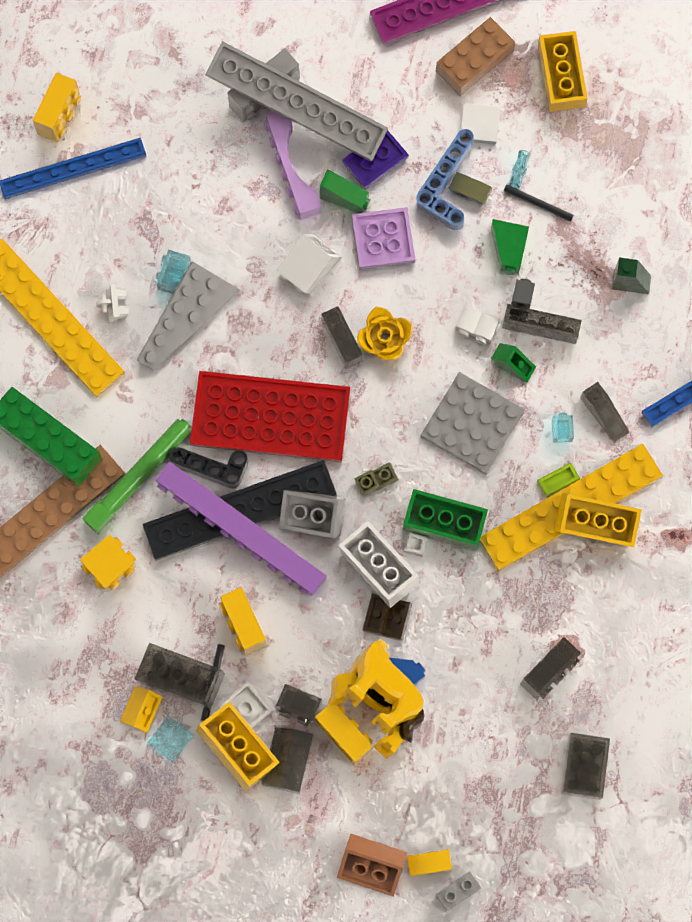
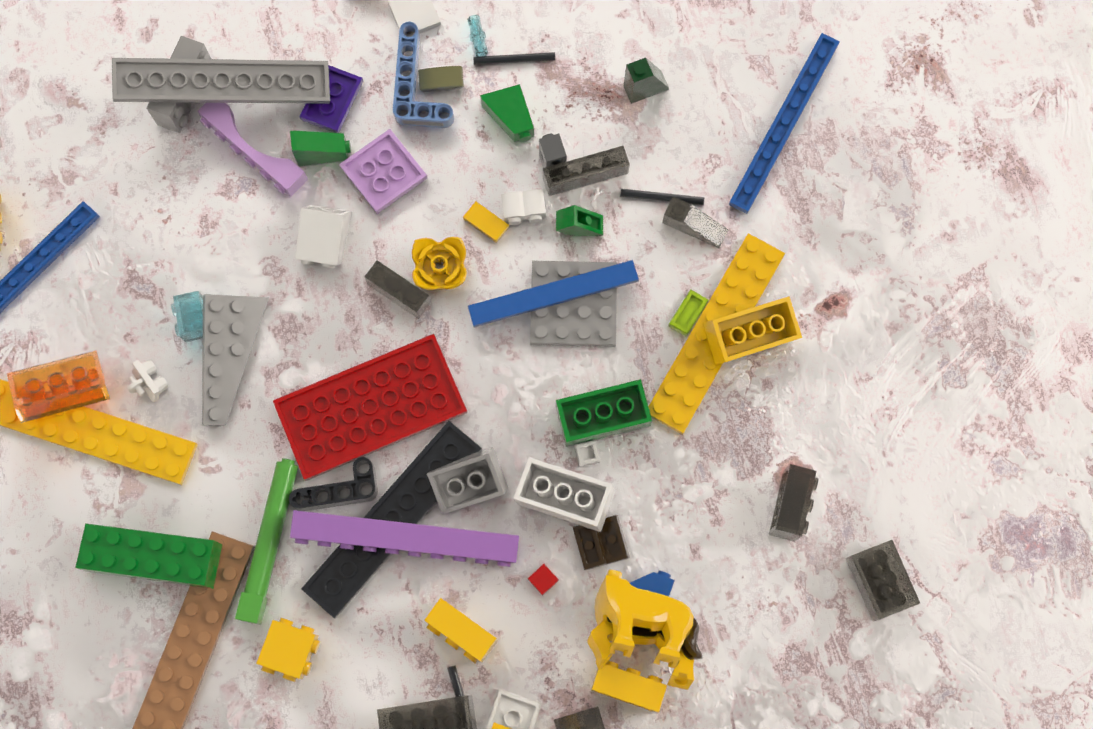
camera: 30 degrees left, 0 degrees up
clear smoke brick [276,684,322,727] -> none
olive slope [354,462,399,496] -> none
clear light blue brick [552,413,574,443] -> none
none -> clear orange brick [7,350,110,423]
none -> yellow tile [463,201,509,243]
none -> blue tile [468,260,639,327]
none -> red tile [527,564,559,596]
none -> black bar [620,189,705,206]

